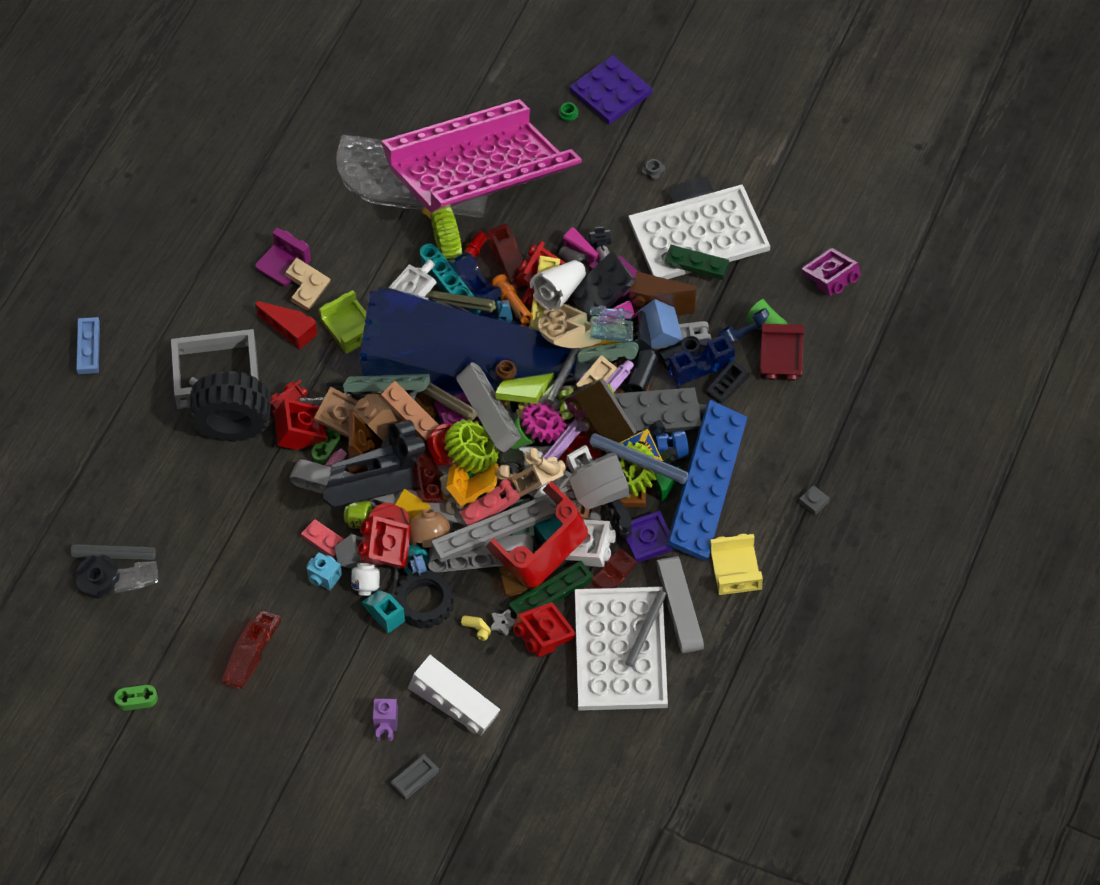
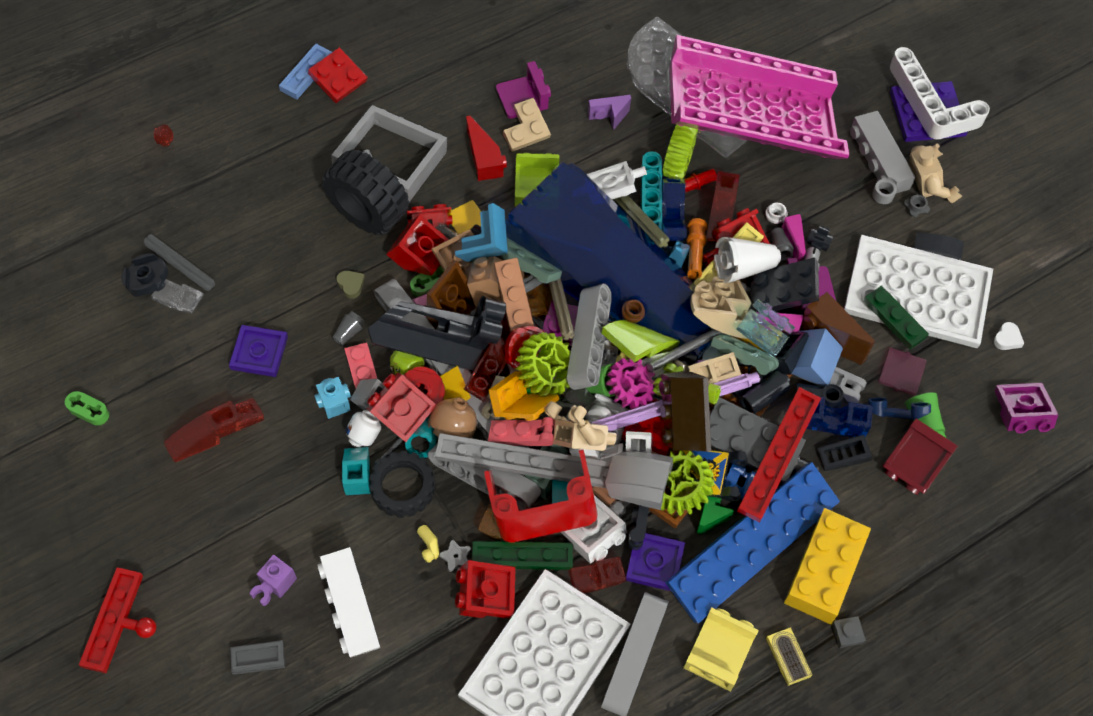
camera: 30 degrees right, 5 degrees up
medium blue plate [410,555,427,576] -> none
green plate [559,102,578,121] -> none
sand blue axle [590,433,689,484] -> none
dark grey bar [625,590,667,667] -> none
none -> red plate [79,567,157,673]
none -> clear red plate [154,125,173,146]
none -> dark purple plate [229,325,288,377]
none -> red plate [307,47,368,103]
none -> dark grey cone [332,311,365,346]
none -> olive tile [337,271,365,299]
none -> yellow sticker [447,200,481,235]
none -> dark azure panel [455,203,508,262]
none -> medium lavender slope [588,95,631,130]
none -> red plate [737,387,821,523]
none -> white plate [765,203,788,224]
none -> tile [766,627,812,686]
none -> yellow brick [784,508,871,625]
none -> light grey hinge [850,111,915,204]
none -> clear pink piece [878,347,927,396]
none -> white beam [890,47,990,139]
none -> tan torso [908,144,962,203]
none -> white tile [993,322,1024,350]

